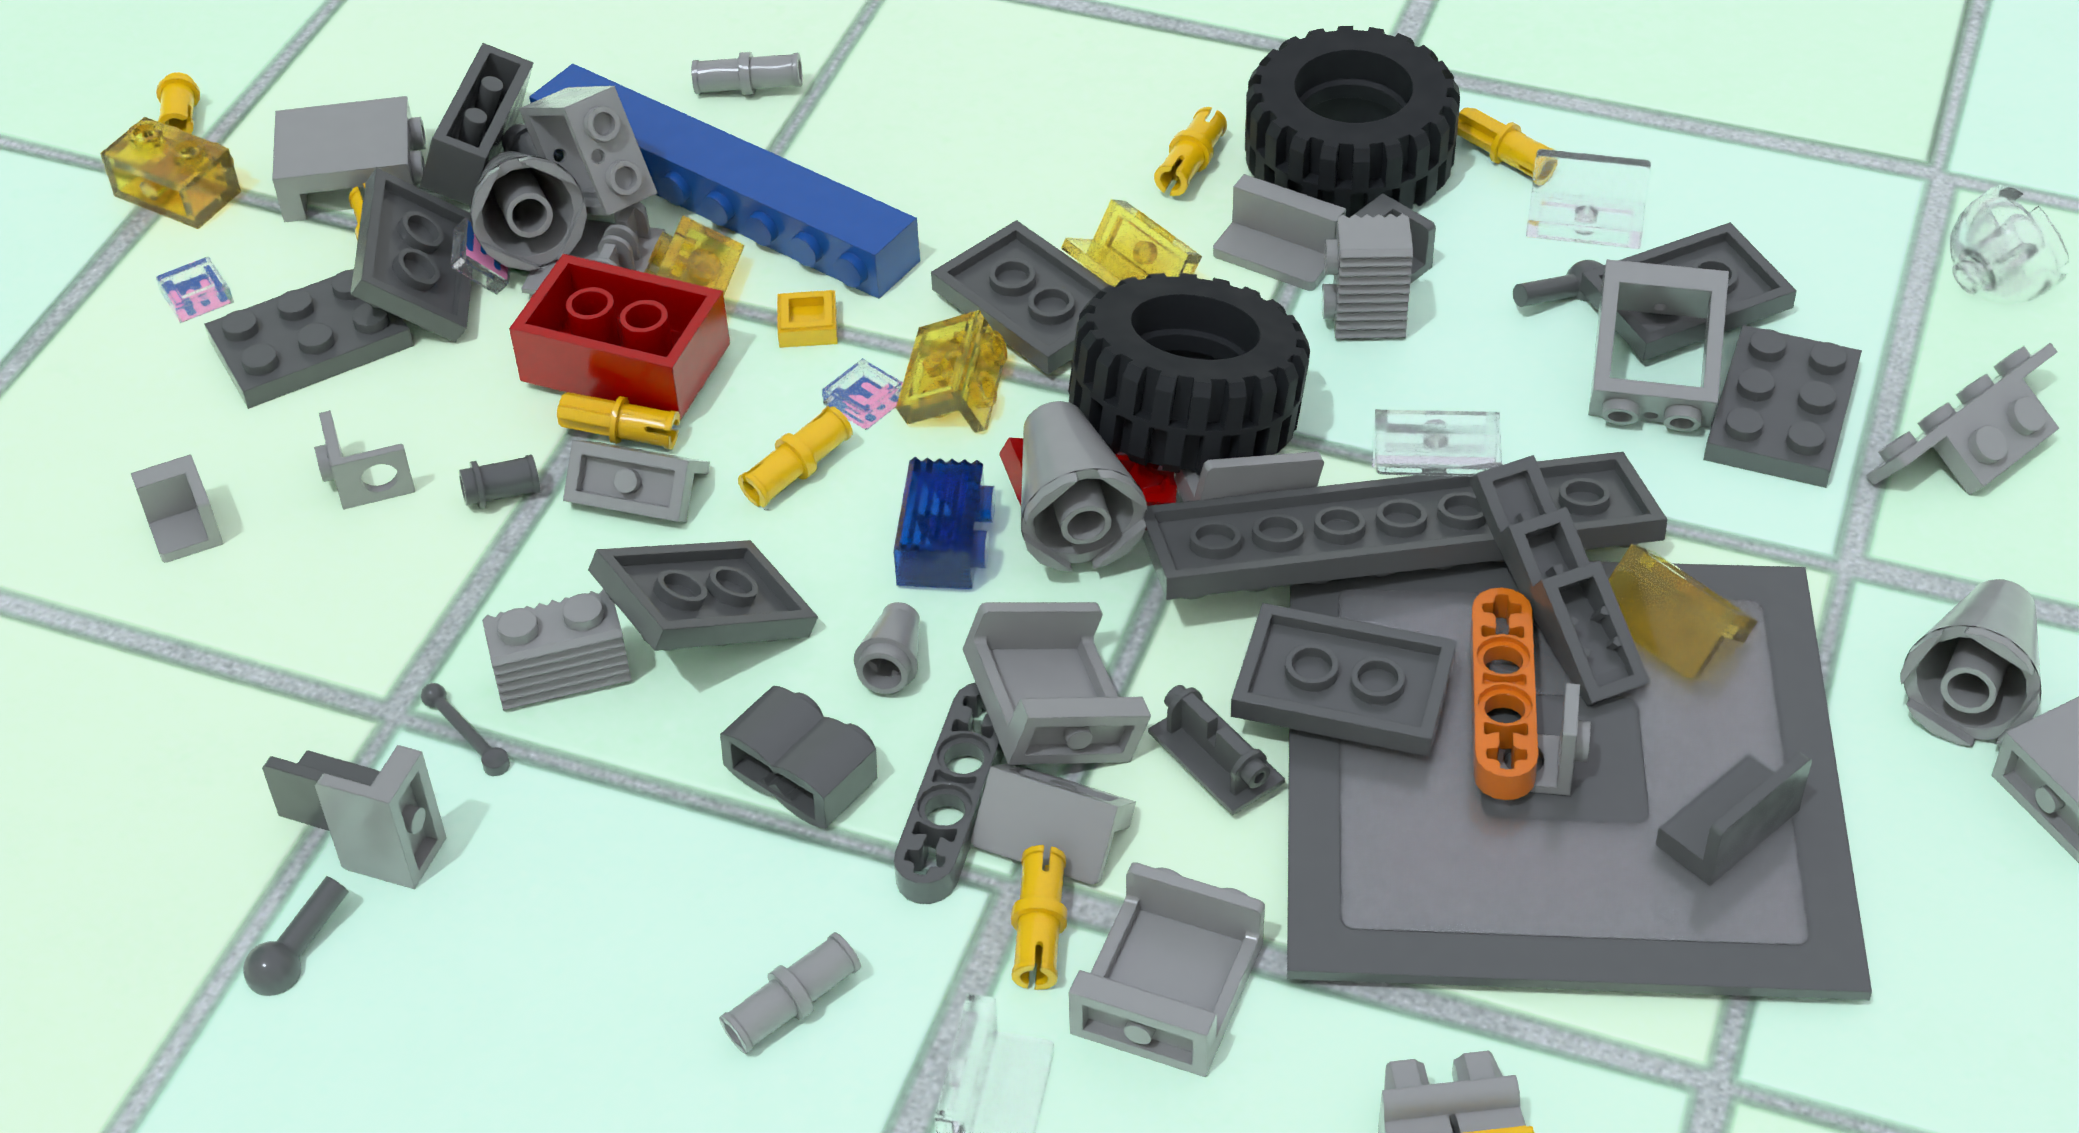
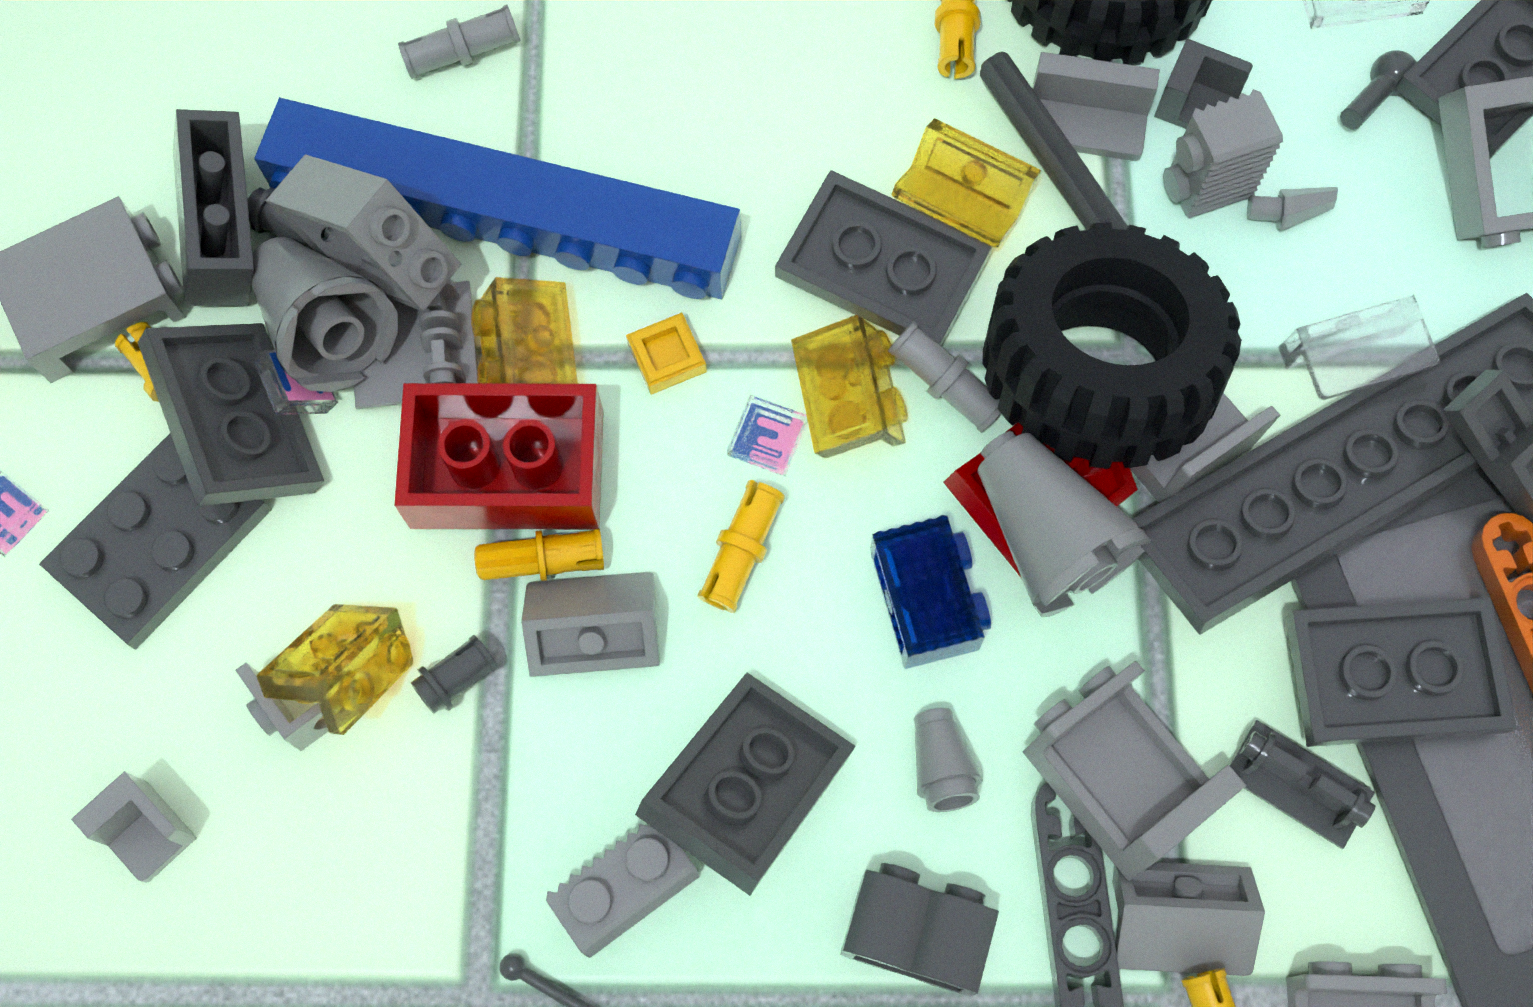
camera: 20 degrees left, 25 degrees up
none -> clear yellow bracket [256,604,413,735]
none -> light grey pin [888,321,1001,433]
none -> dark grey axle [980,51,1128,230]
none -> light grey bar [1247,187,1338,230]

